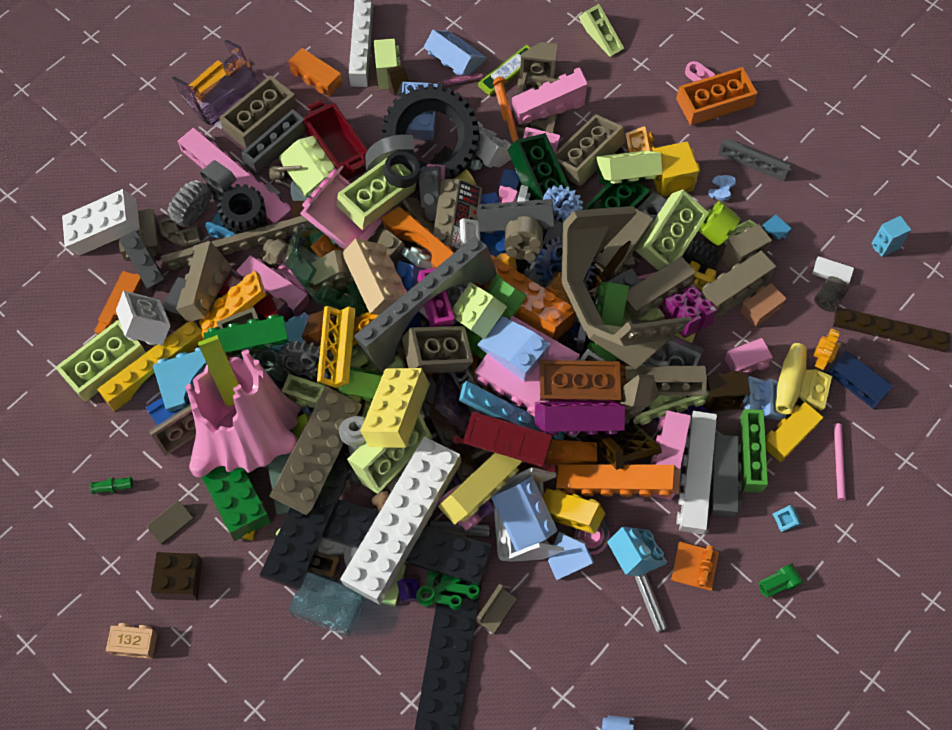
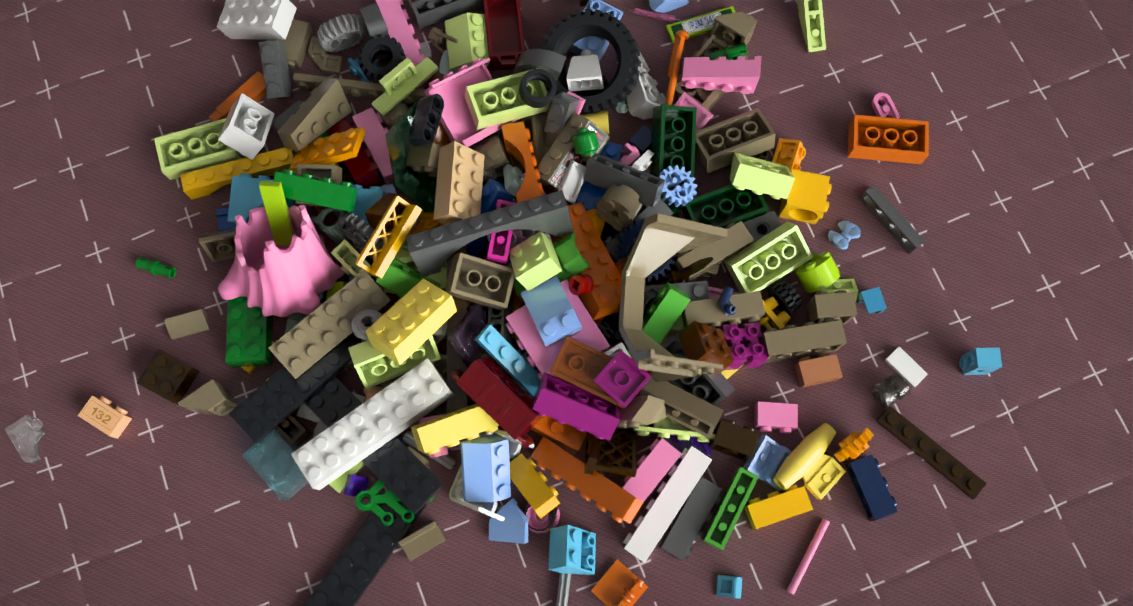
camera: 25 degrees right, 10 degrees up
none -> clear arch [5,415,45,464]
none -> dark tan slope [178,379,237,416]
none -> yellowish green bracket [372,57,439,116]
none -> black beam [408,94,444,147]
none -> white torso [566,50,604,92]
none -> red wheel [568,274,594,295]
none -> green head [572,127,599,157]
none -> magenta plate [593,350,652,408]
none -> reddish brown brick [678,321,734,375]
none -> green pin [709,42,748,60]
none -> dark blue arm [718,286,736,316]

